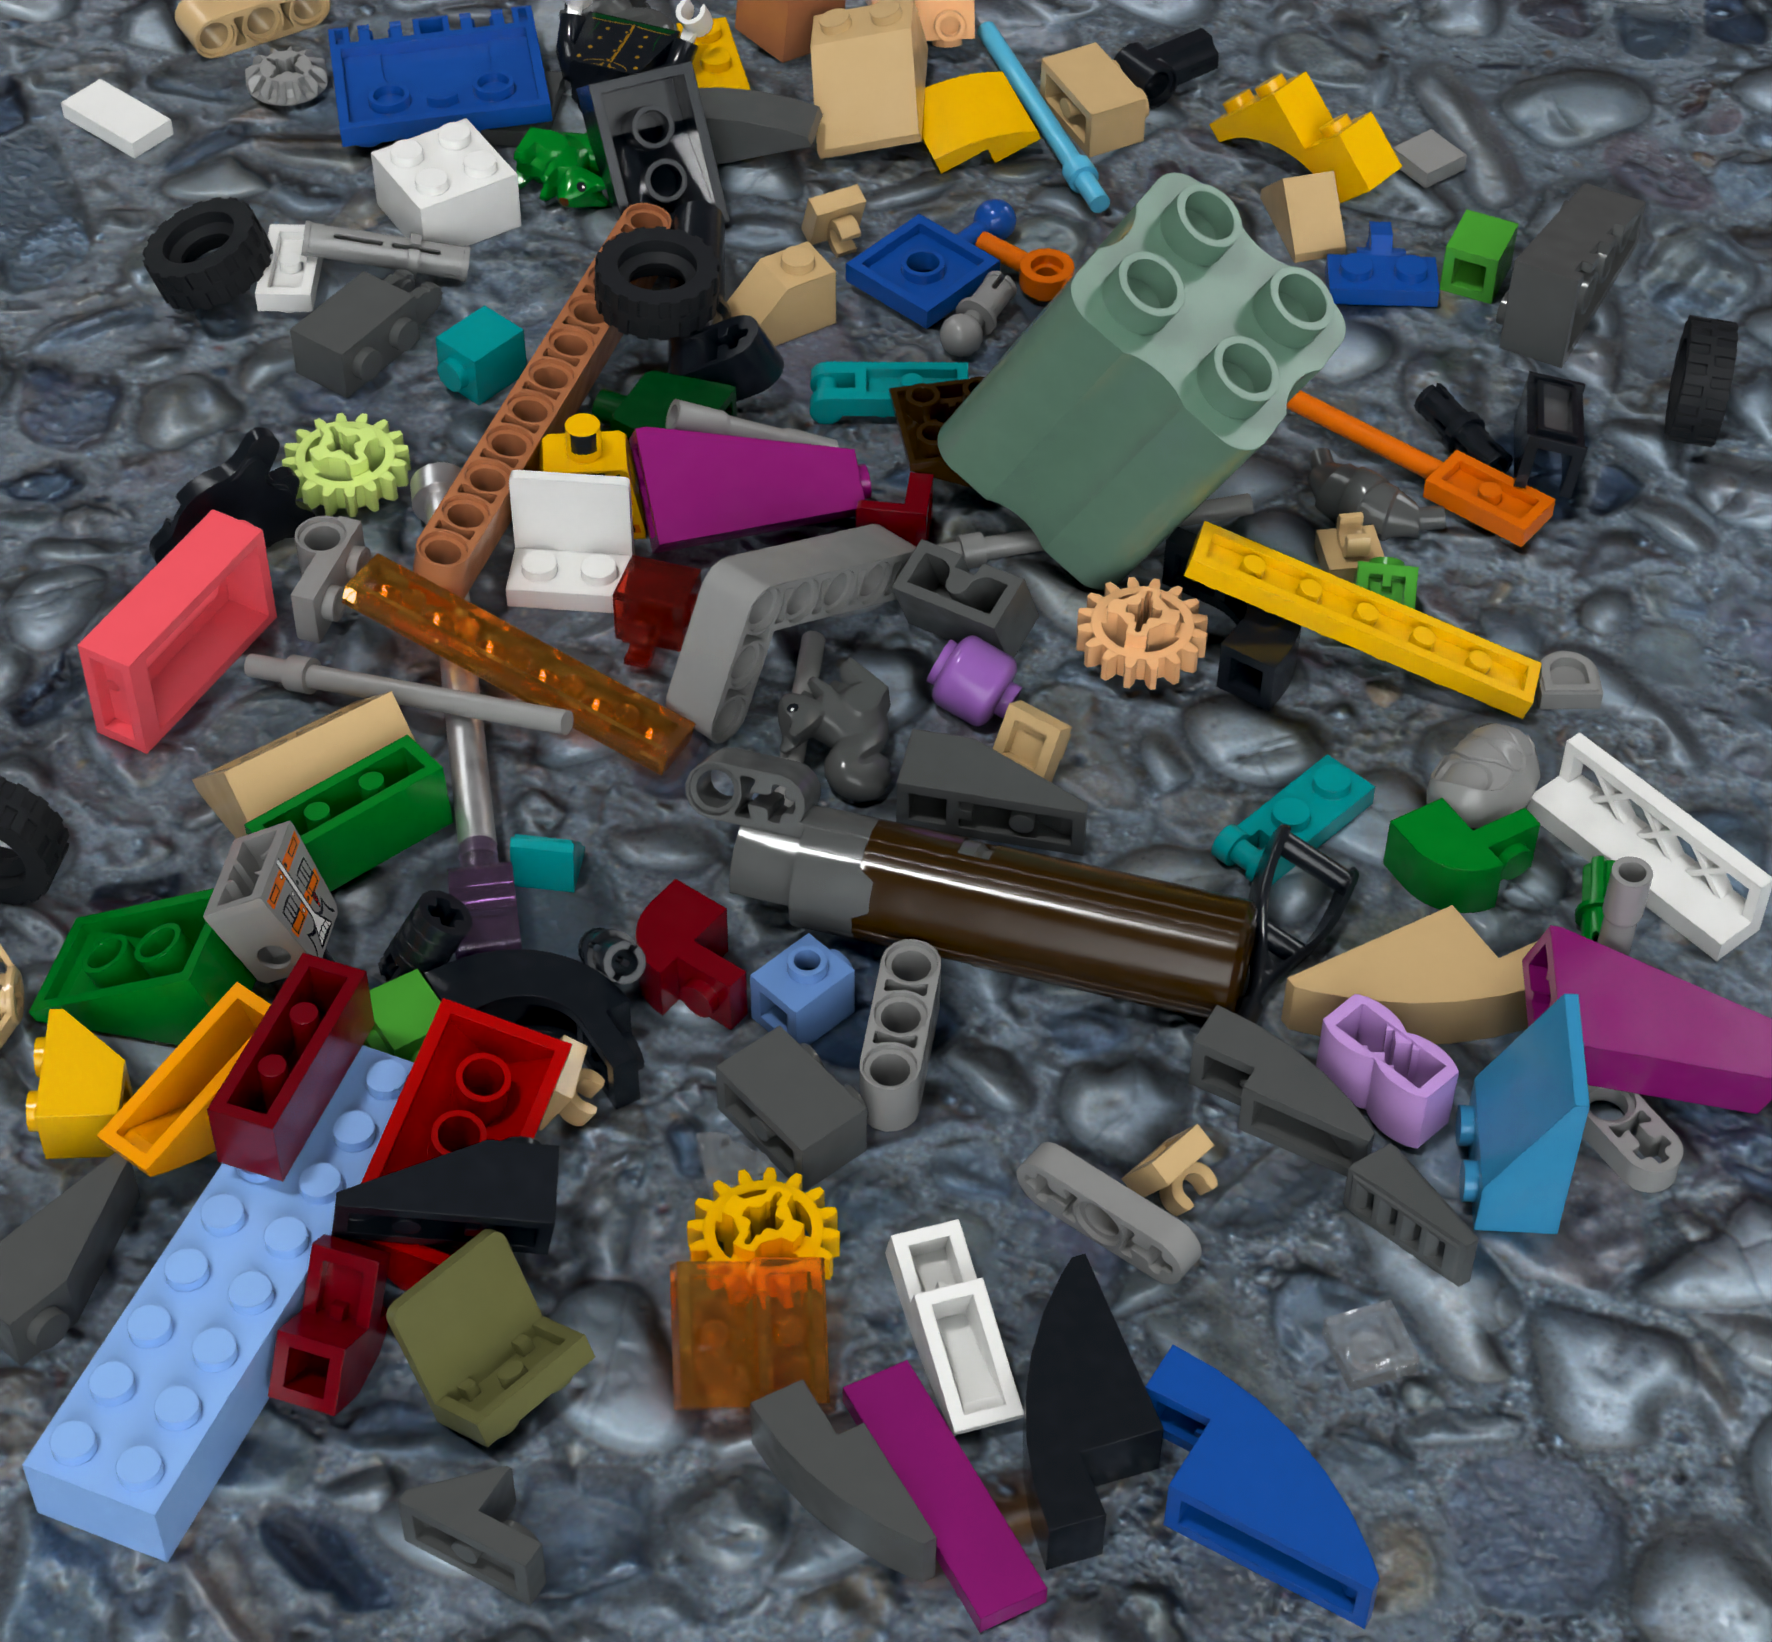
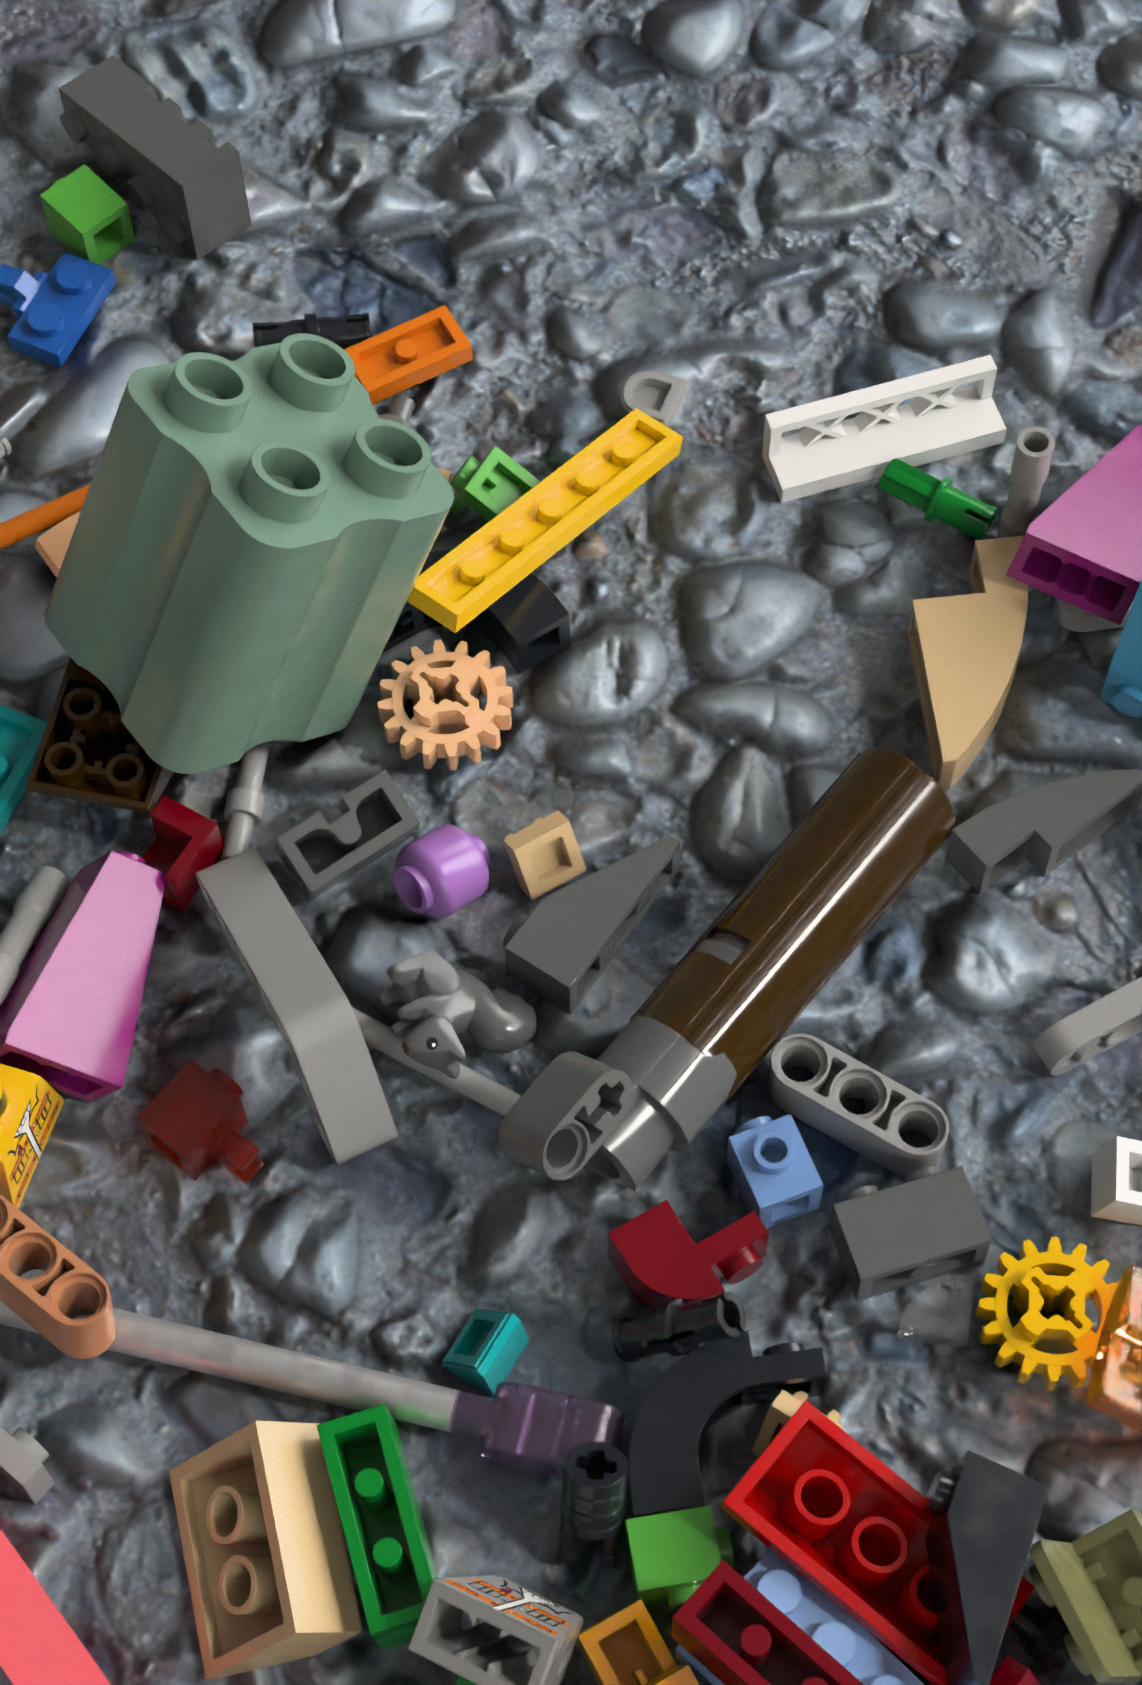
camera: 65 degrees left, 15 degrees up
light grey bar [244,653,574,735] -> none
clear orange plate [342,553,696,776] -> none
white bracket [506,470,635,614] -> none
tan tile [1121,1124,1218,1216] -> none
teal plate [1211,754,1375,886] -> none
black piece [1235,824,1359,1024] -> none
lavender brick [1316,994,1459,1149] -> none
green brick [1383,798,1540,913] -> none
light grey piece [1427,723,1541,830] -> none
black window [1514,371,1588,499] -> none
black tyre [1664,315,1738,447] -> none

